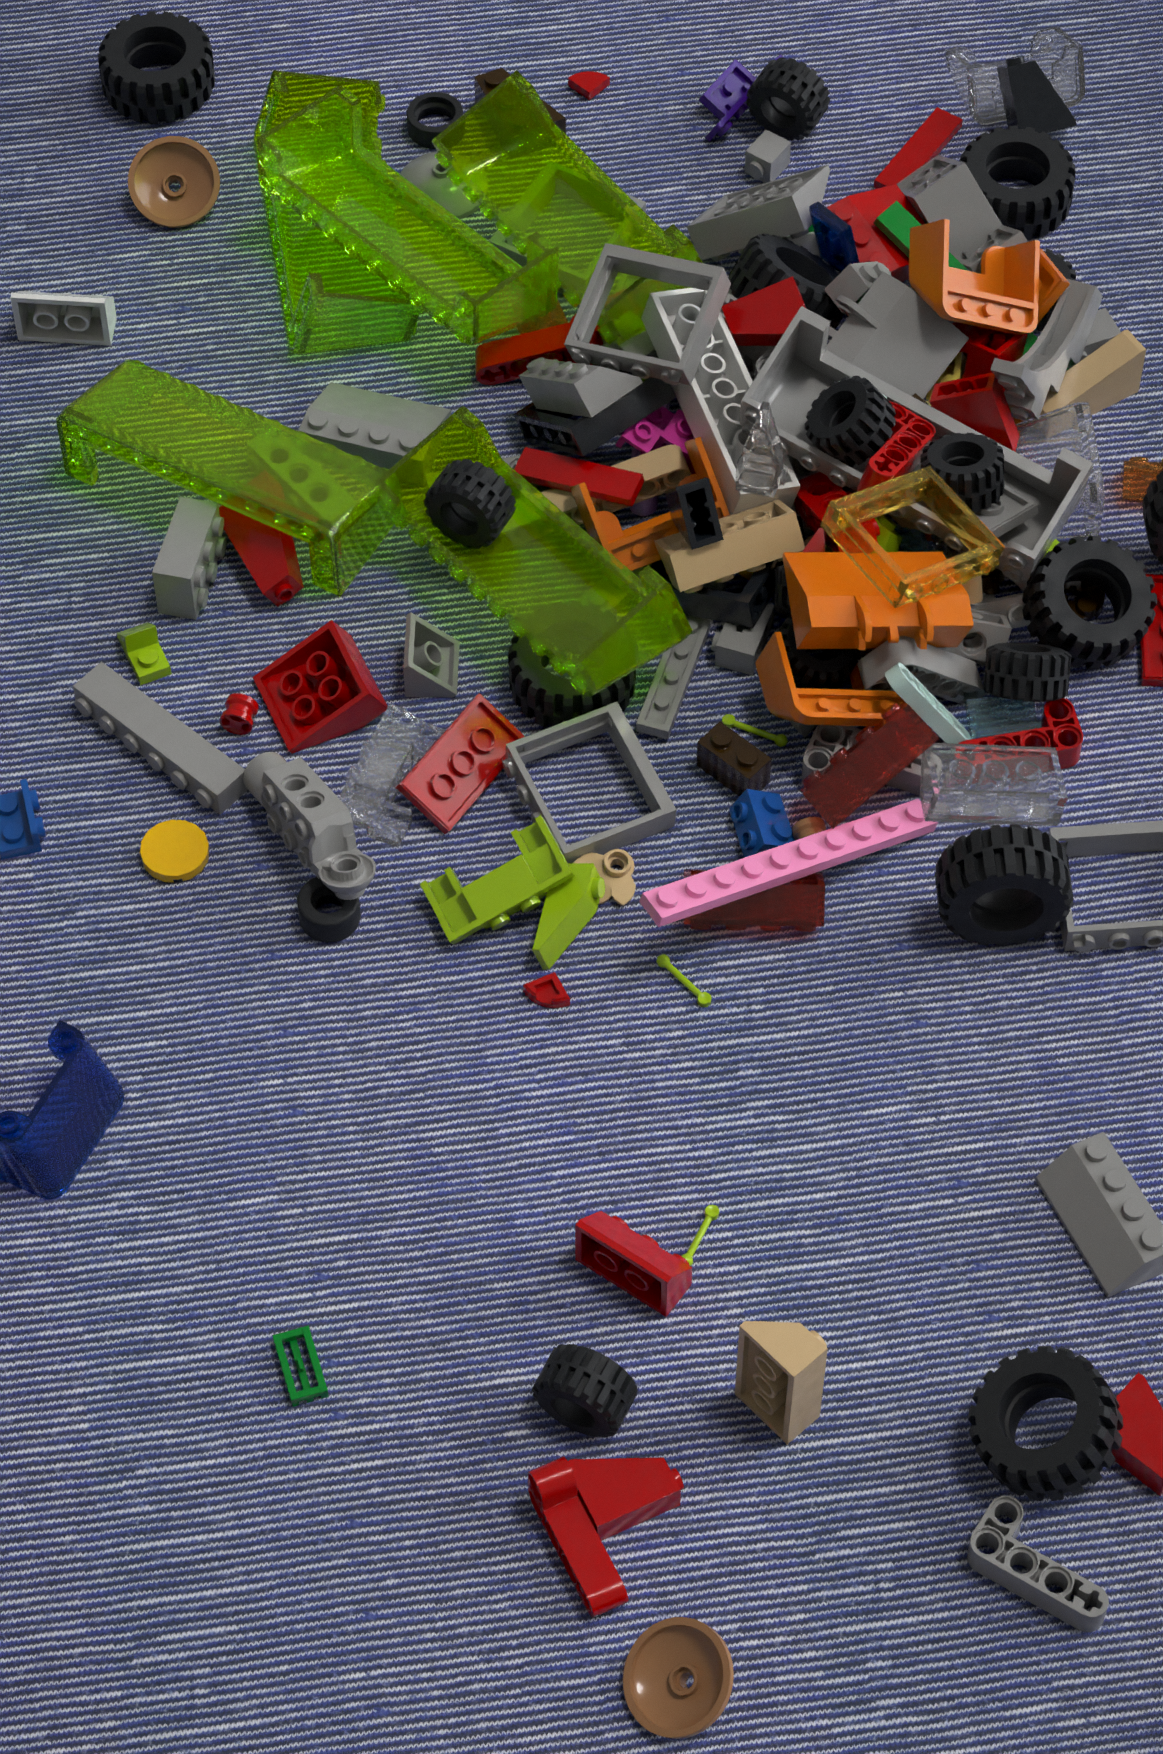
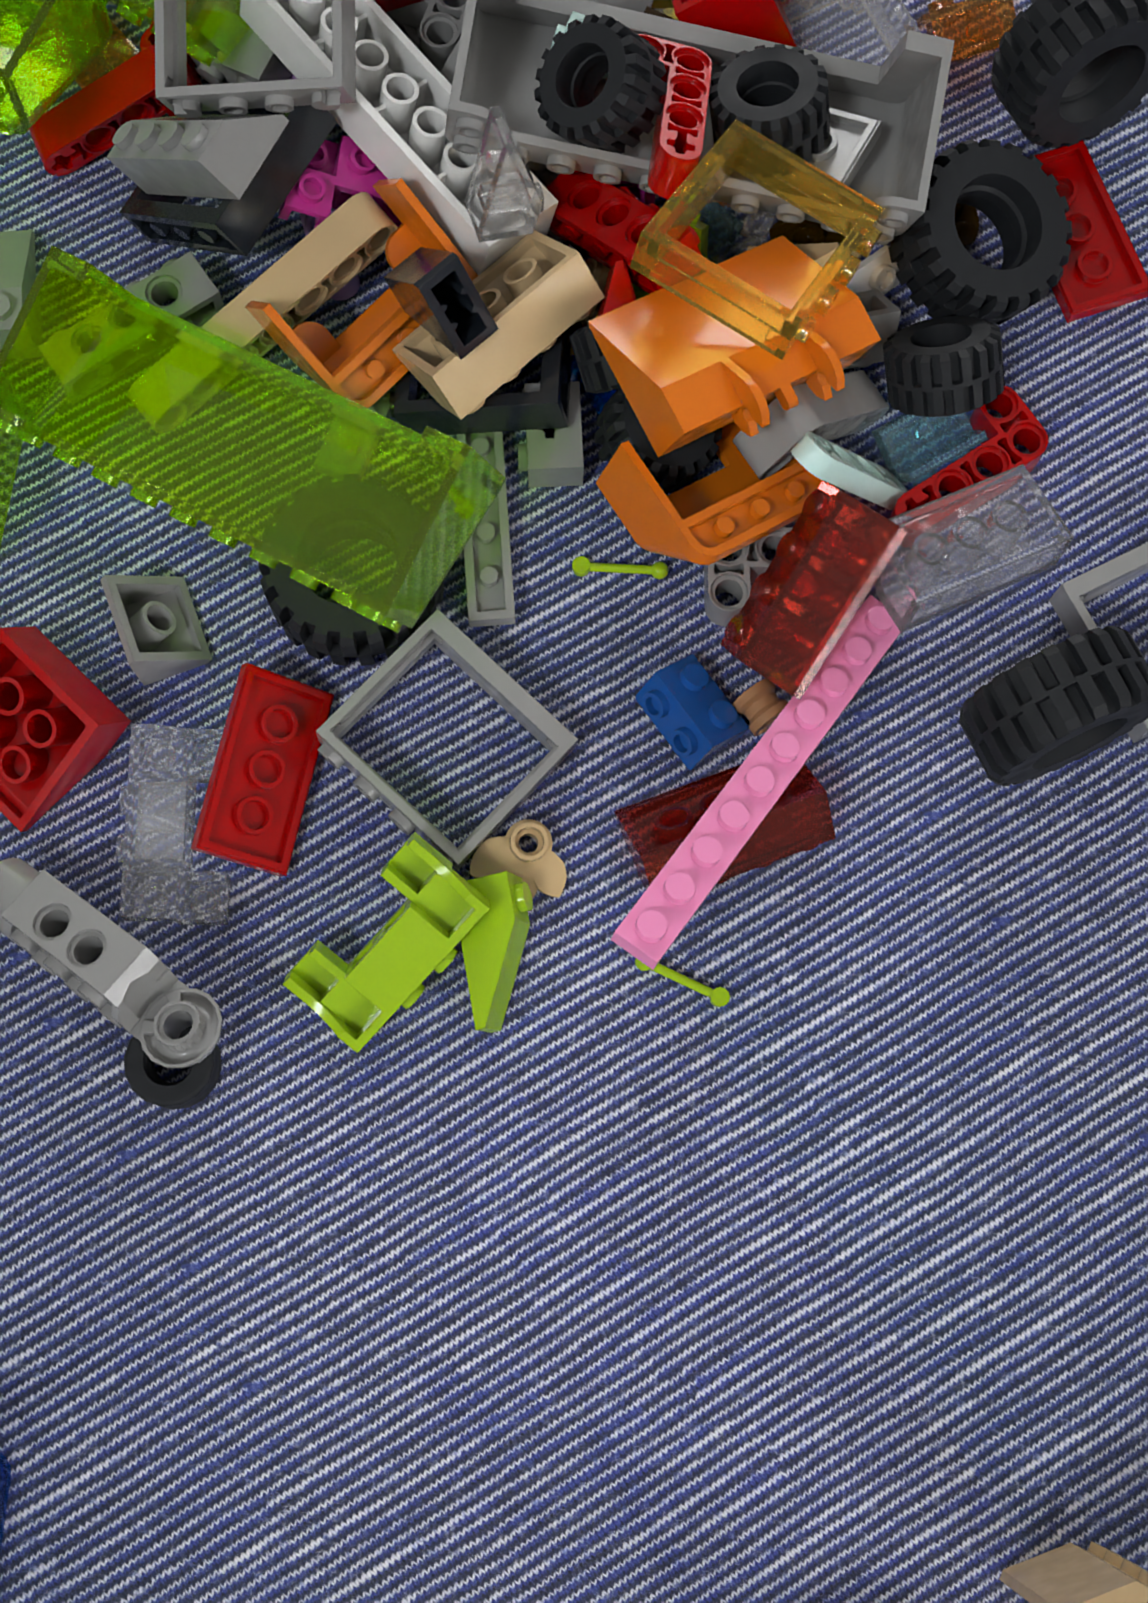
camera: 25 degrees left, 20 degrees up
black tyre [424,459,516,549] -> none
red tile [512,447,645,507] -> none
red tile [523,972,570,1008] -> none
red slope [575,1211,692,1317] -> none
lime hinge [681,1204,719,1266] -> none
dark brown brick [696,722,772,797] -> none

